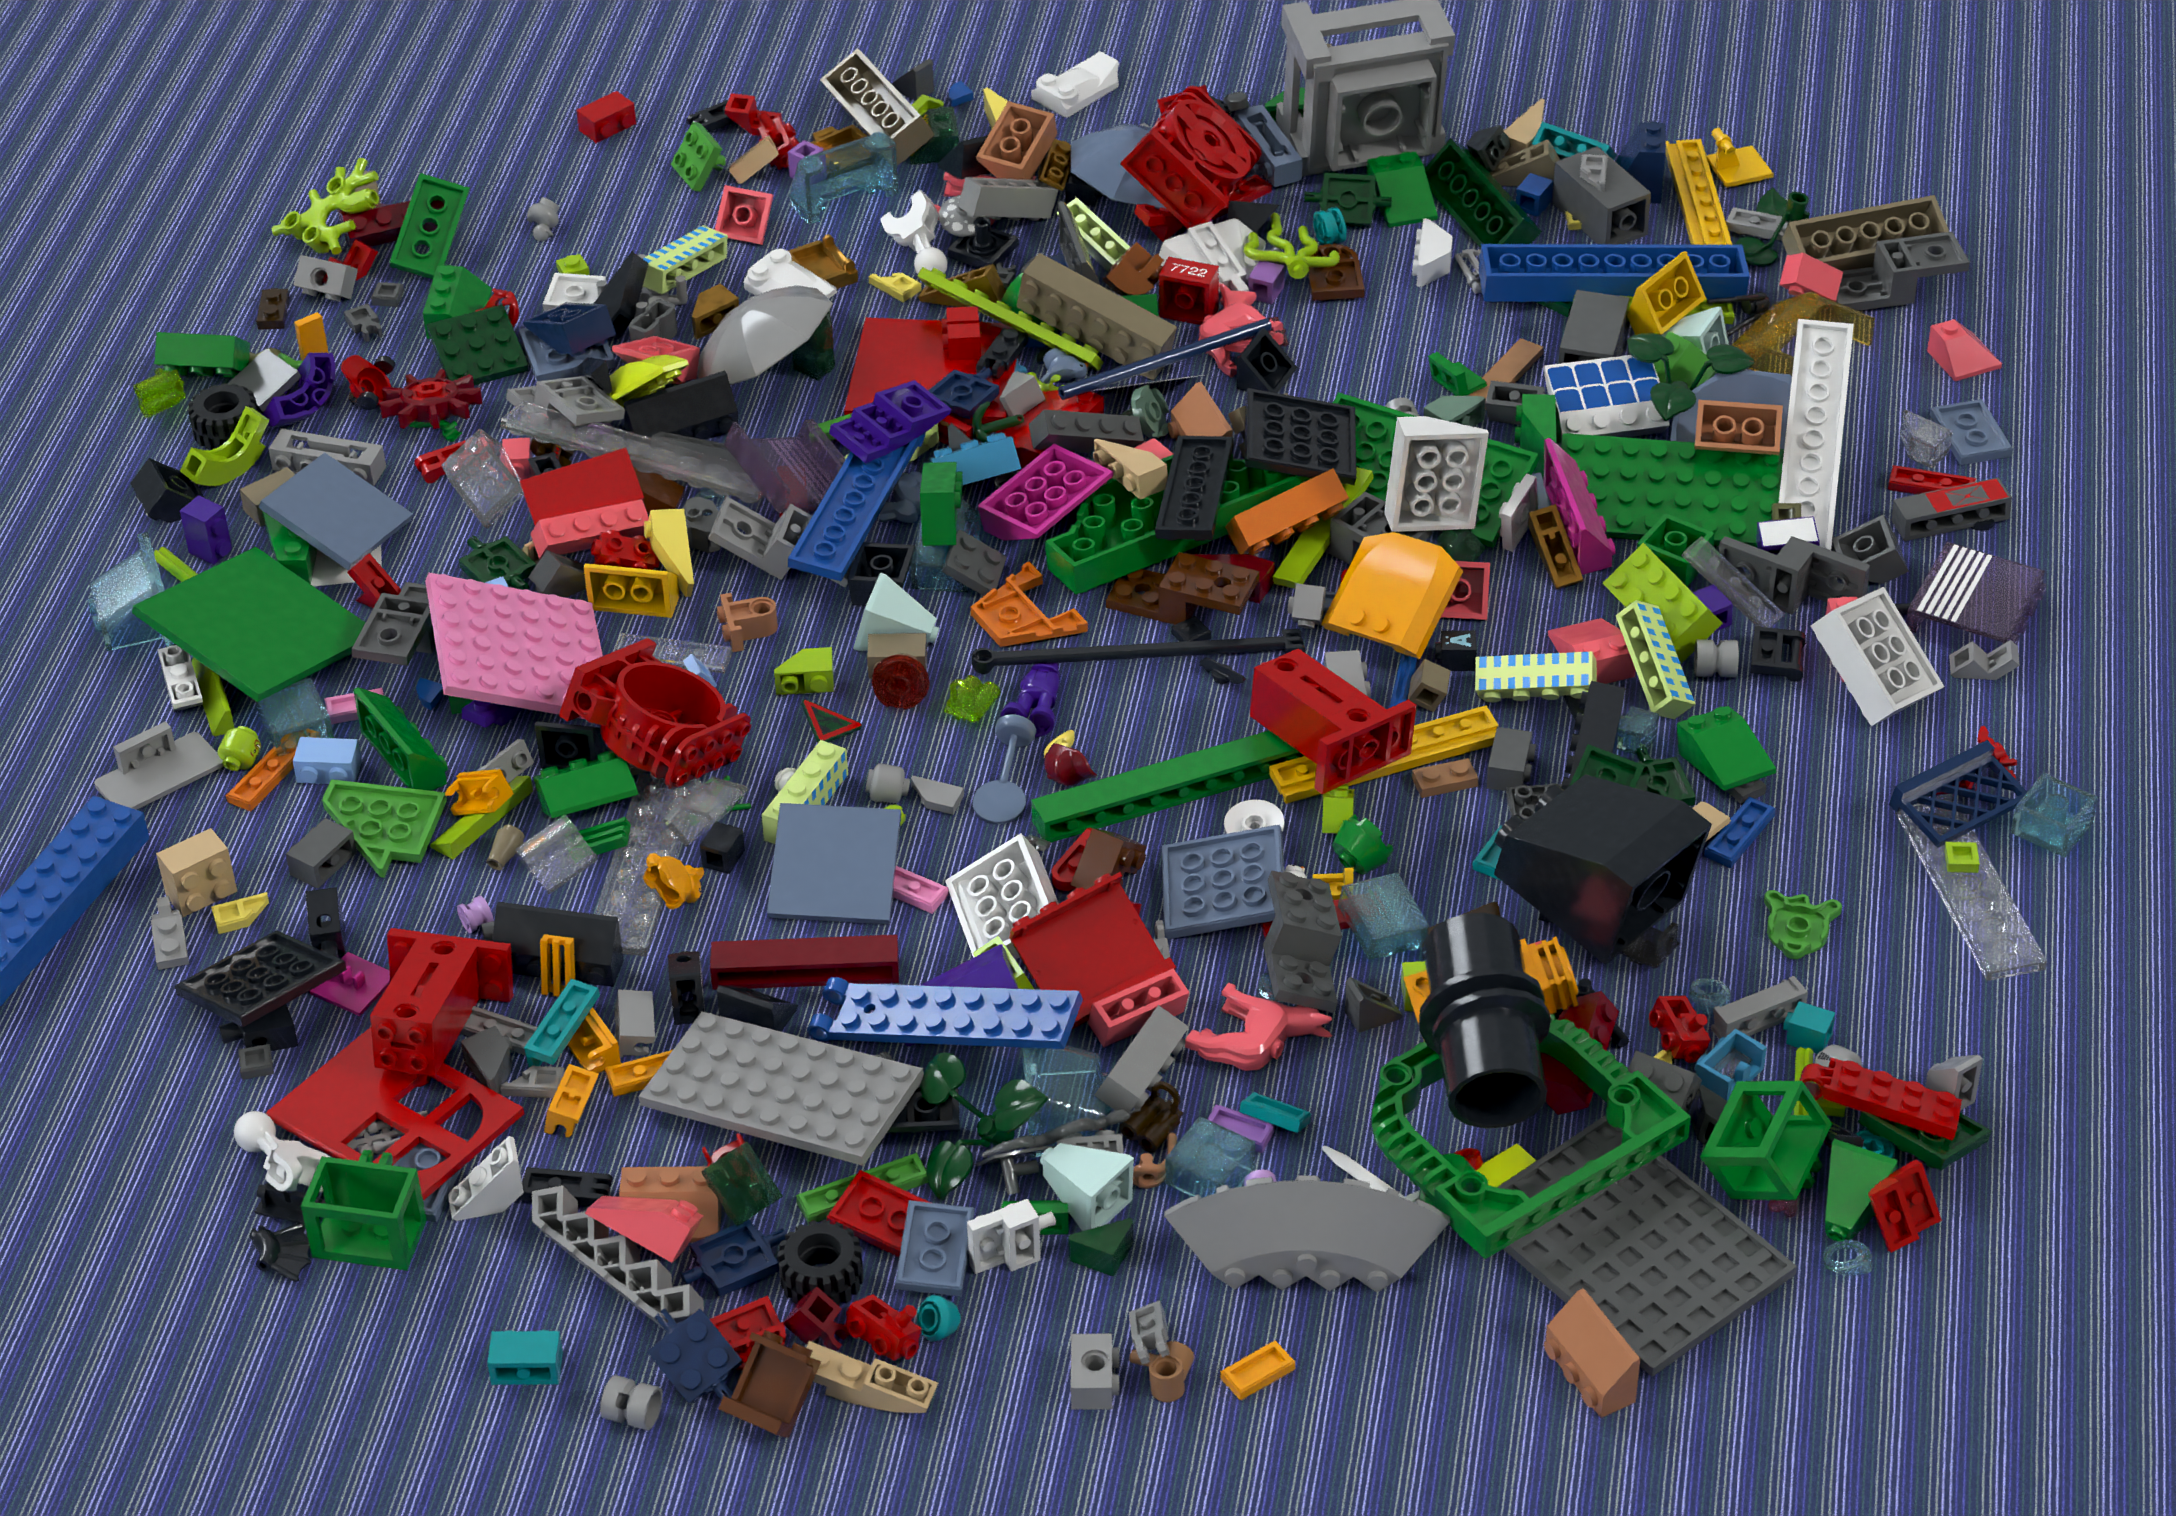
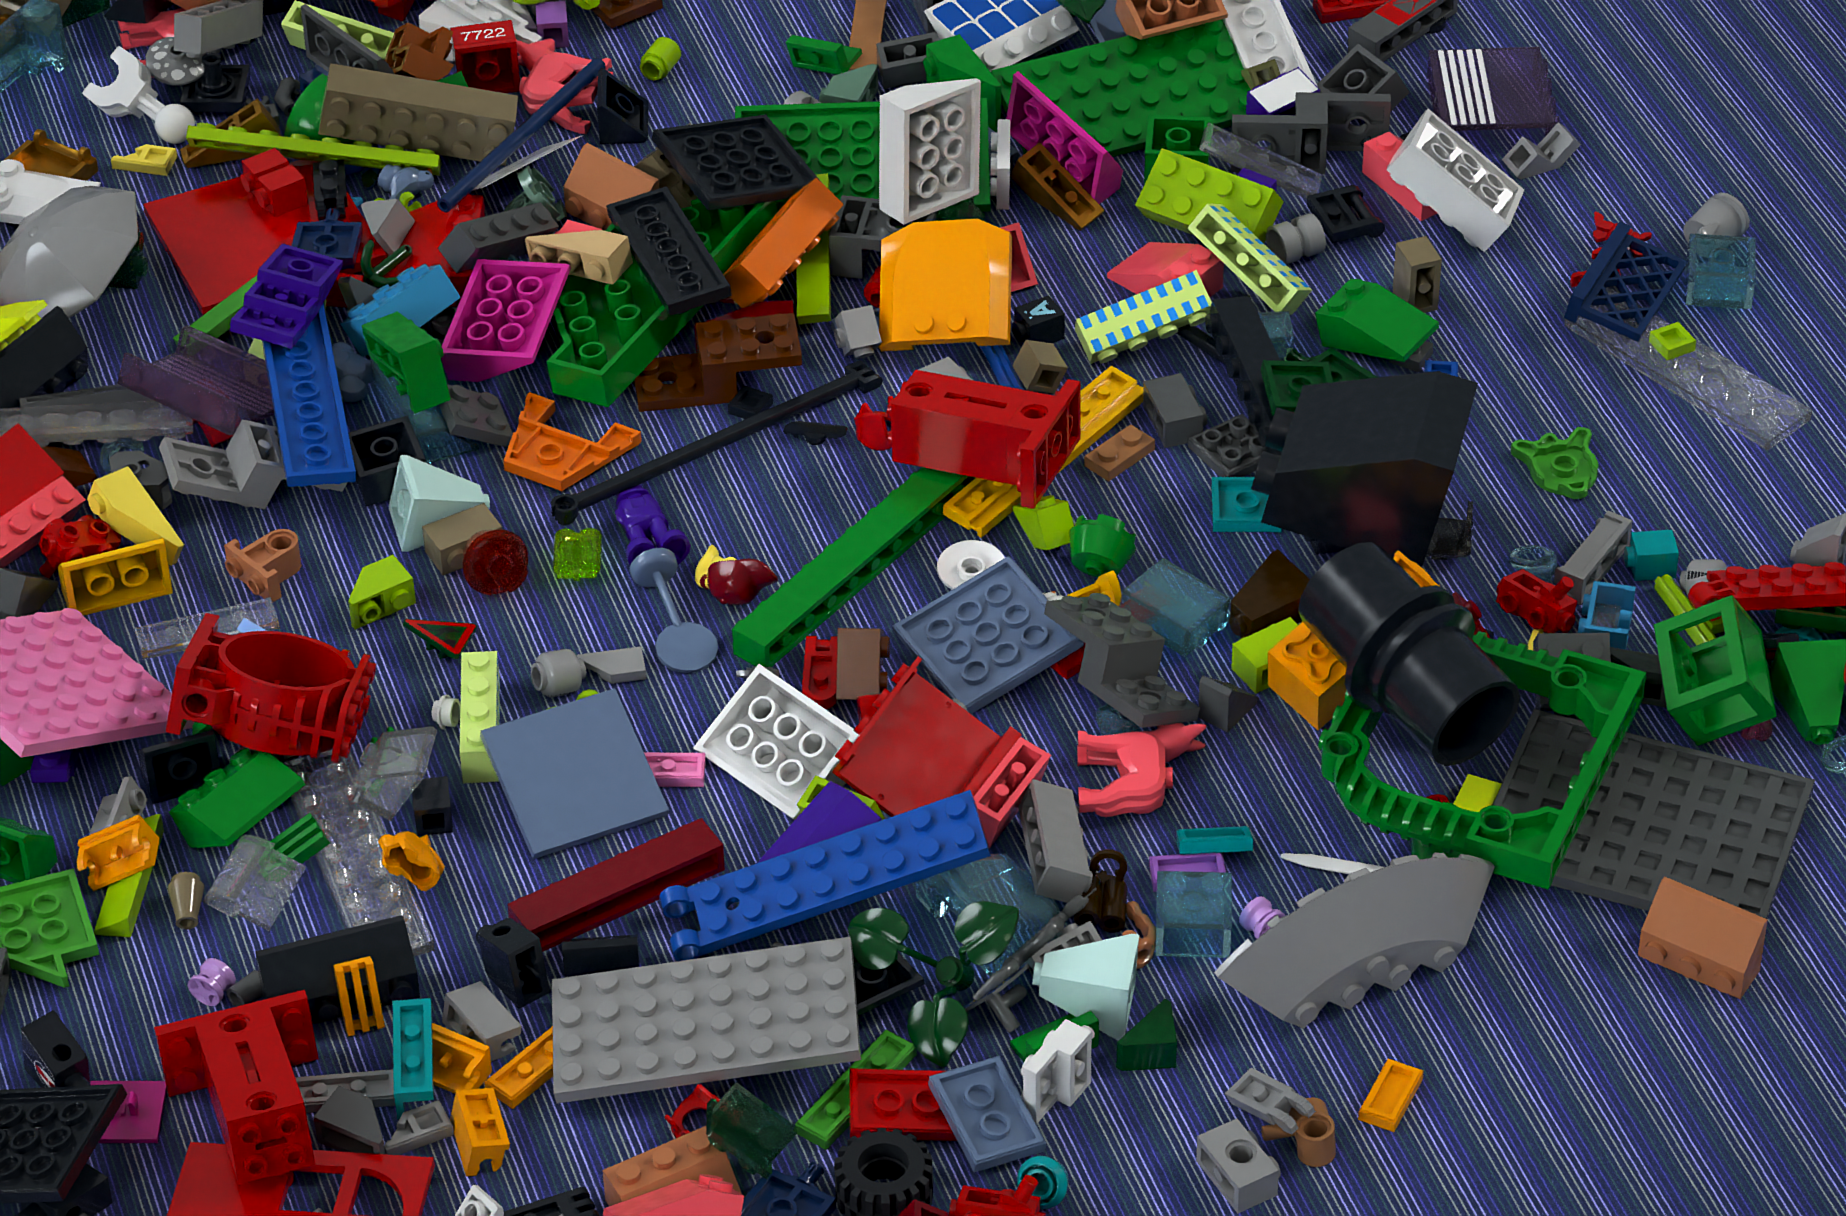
camera: 30 degrees left, 0 degrees up
none -> lime brick [640,37,681,81]
none -> dark tan brick [1393,236,1442,313]
none -> light grey hat [1683,192,1750,256]

